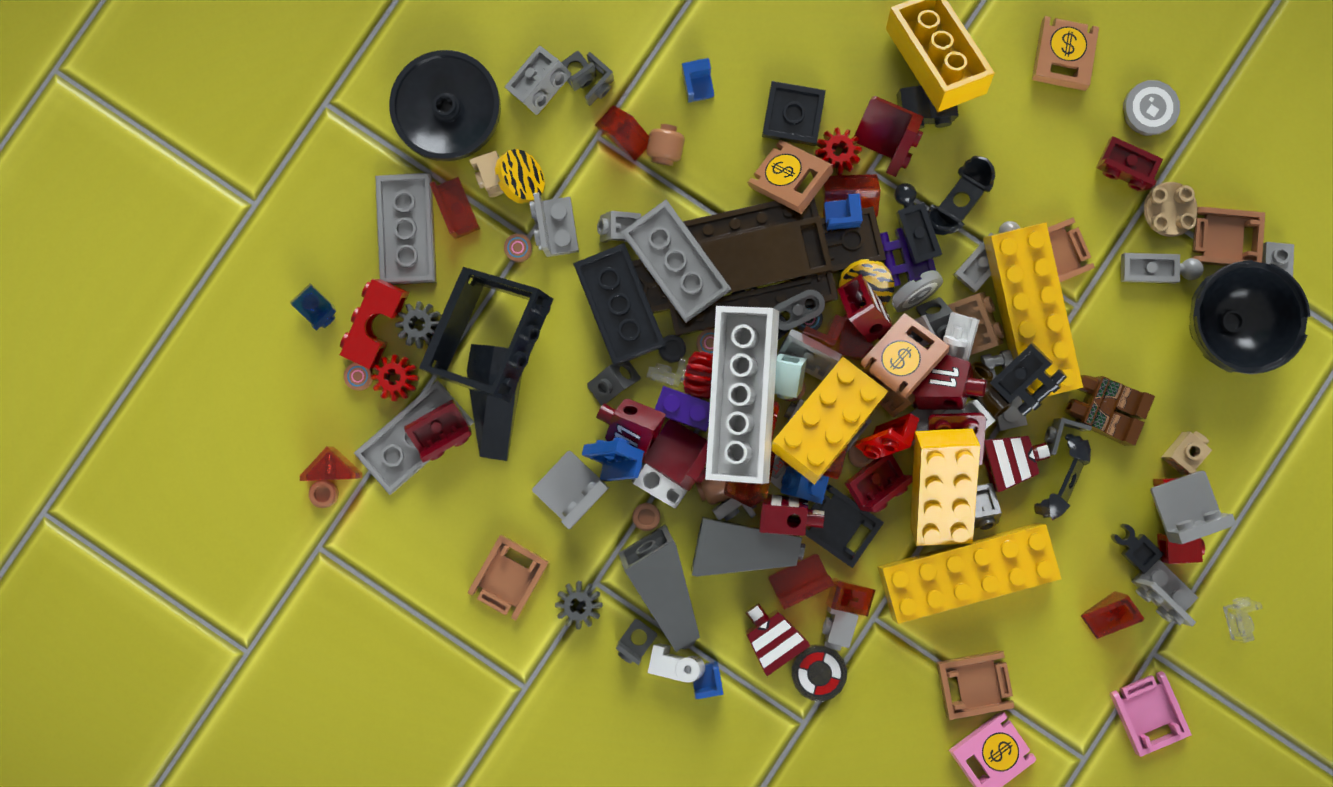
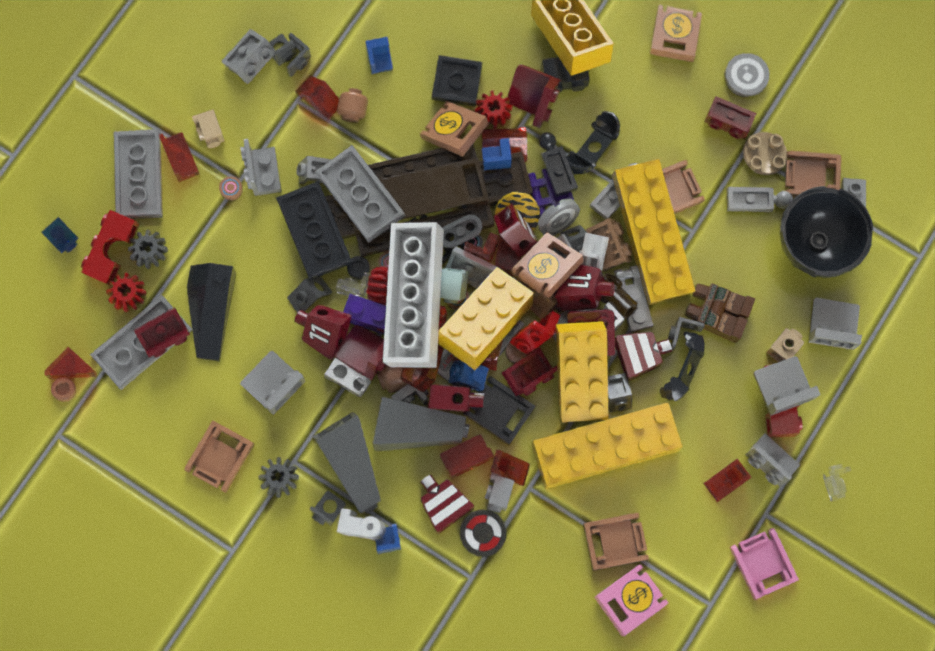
camera: 10 degrees left, 10 degrees down
nougat tile [344,363,373,390] -> none
black dish [389,50,501,161] -> none
black window [419,267,554,403] -> none
yellow tile [495,149,545,204] -> none
blue bracket [582,438,644,481] -> none
nougat tile [633,503,660,531] -> none
black plate [990,342,1067,416] -> none
black plate [1111,524,1164,574] -> none
none -> light grey bracket [808,298,862,350]

